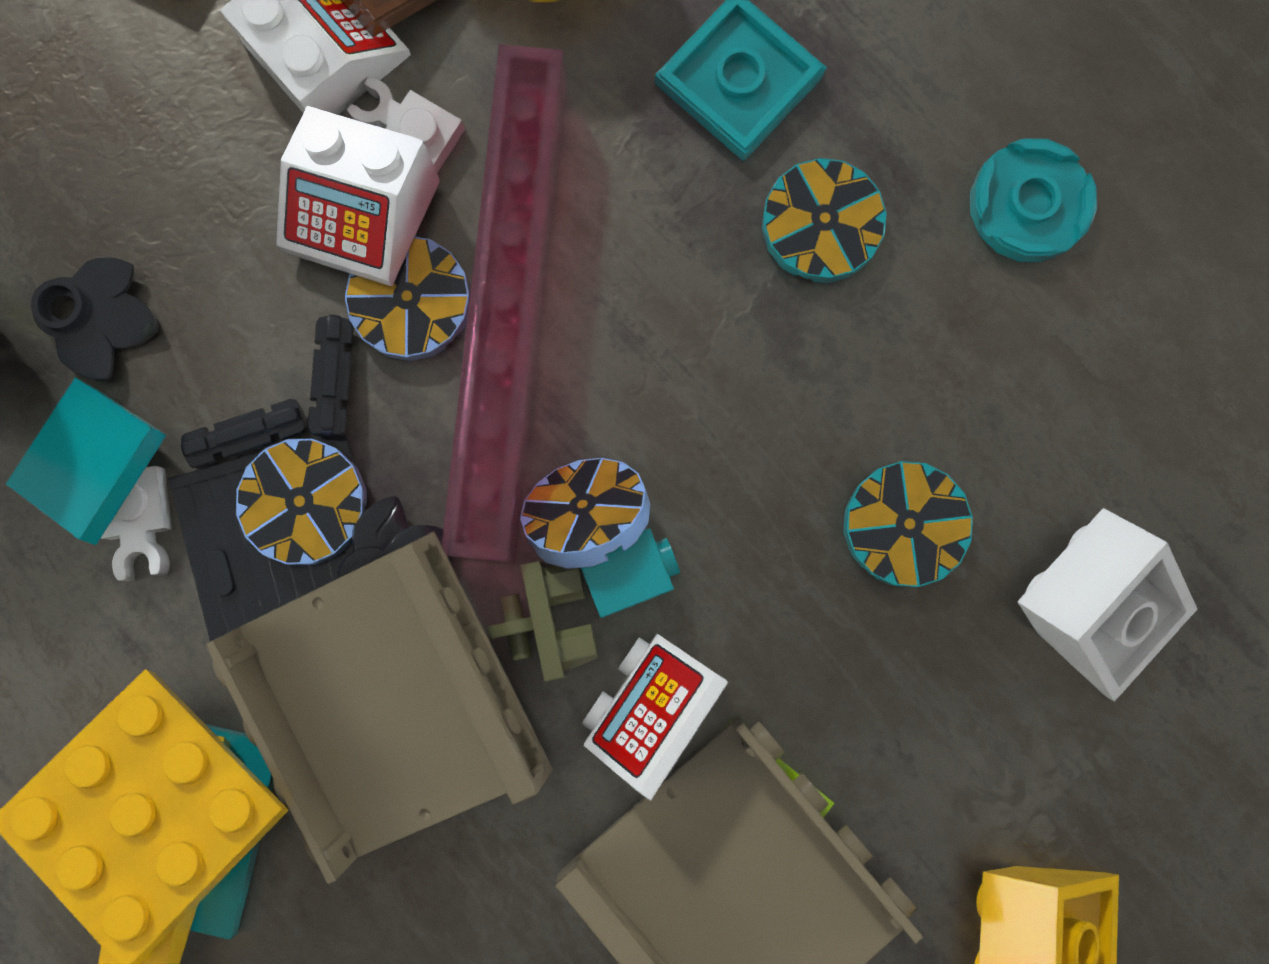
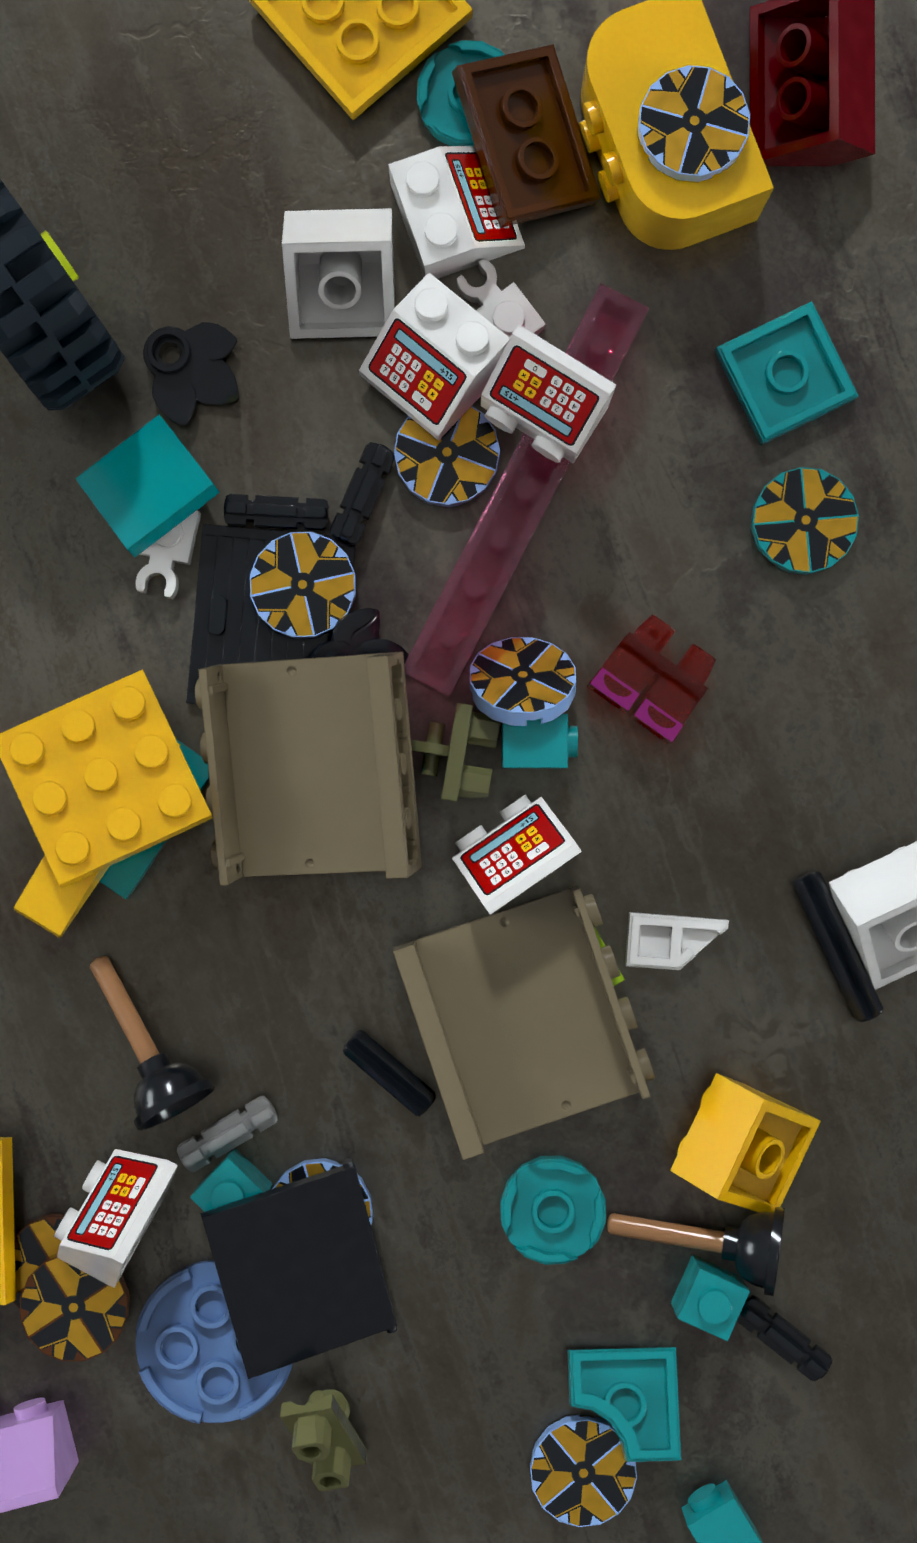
camera: 15 degrees right, 5 degrees up
tile [843,461,973,588] -> none
none -> white slope [282,208,395,339]
none -> slope [480,324,616,463]
none -> clear red hips [586,615,716,745]
none -> white tile [625,912,729,970]
none -> black axle [793,871,883,1022]

